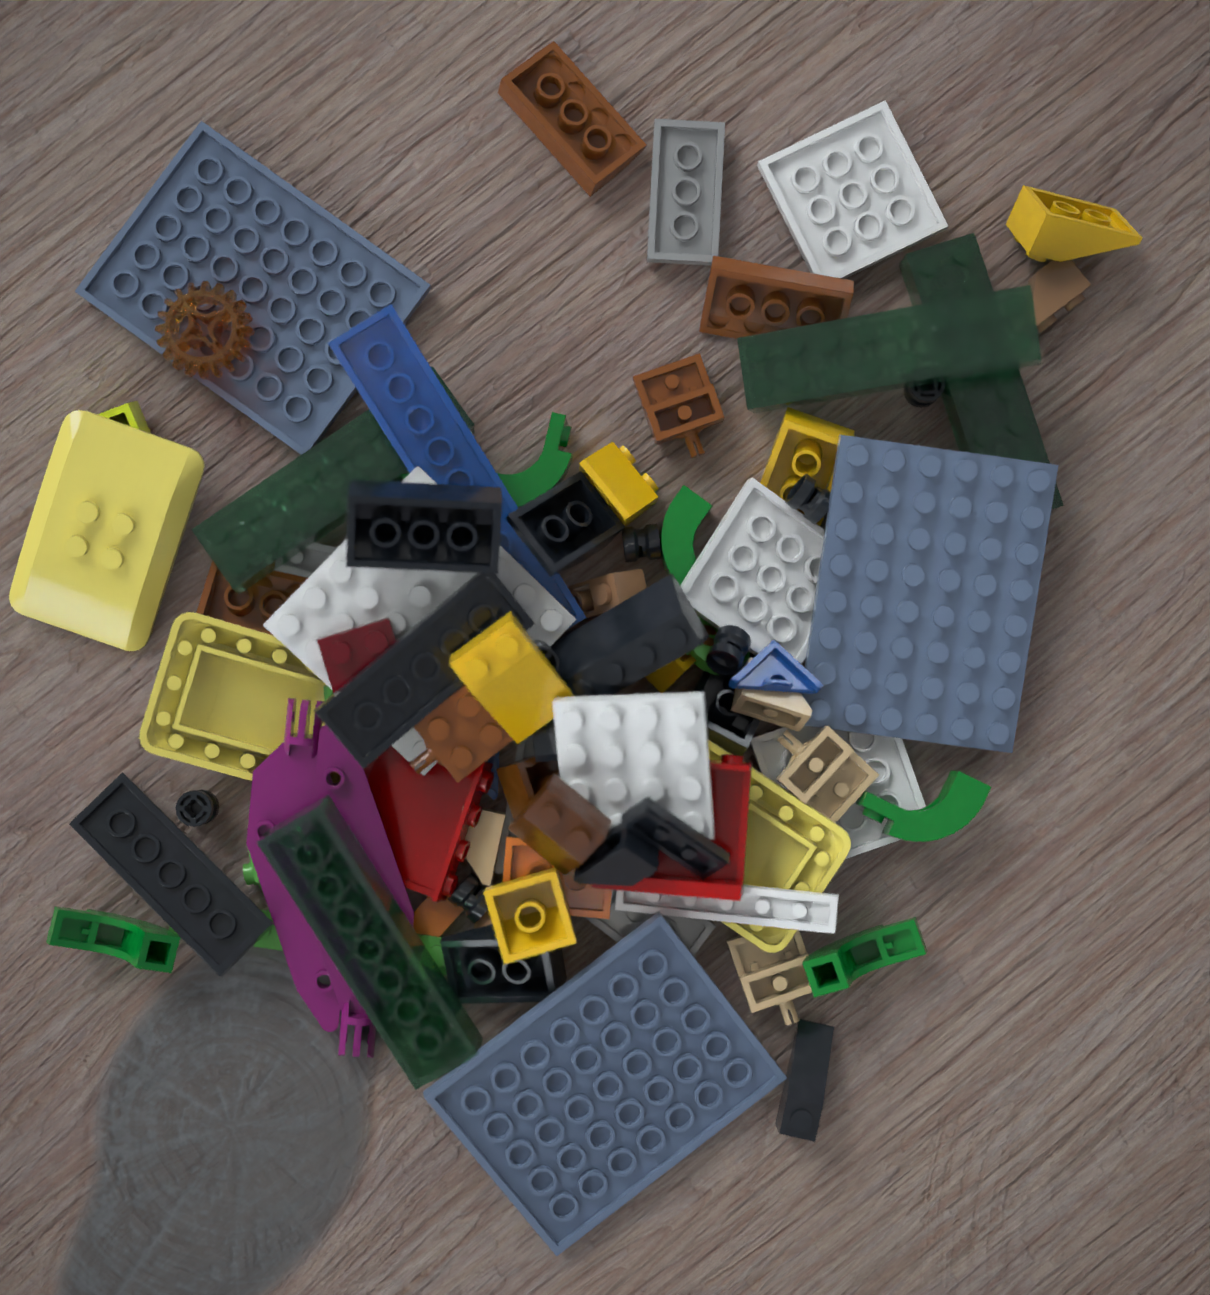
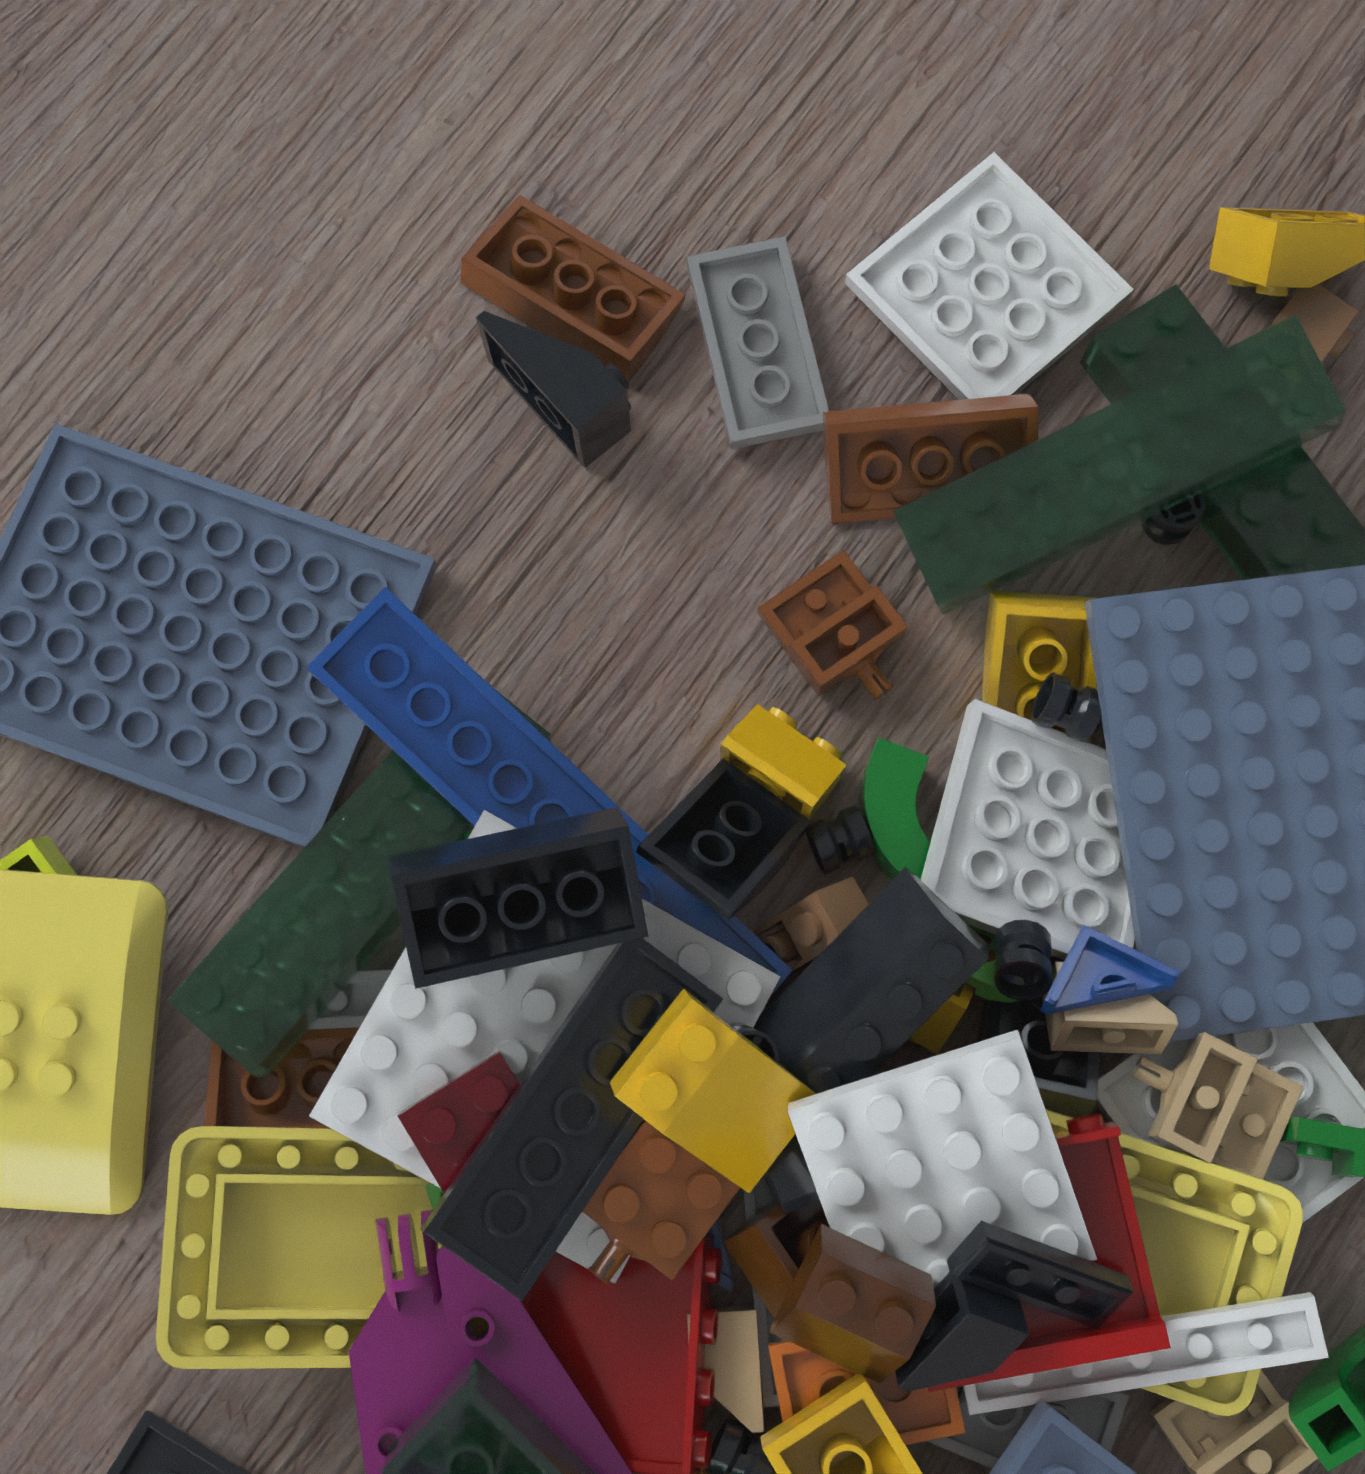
camera: 10 degrees left, 10 degrees down
clear orange gear [155,281,255,380] -> none
black wheel [175,789,219,827] -> none
green arch [497,412,572,508] -> none
none -> black slope [476,311,631,468]

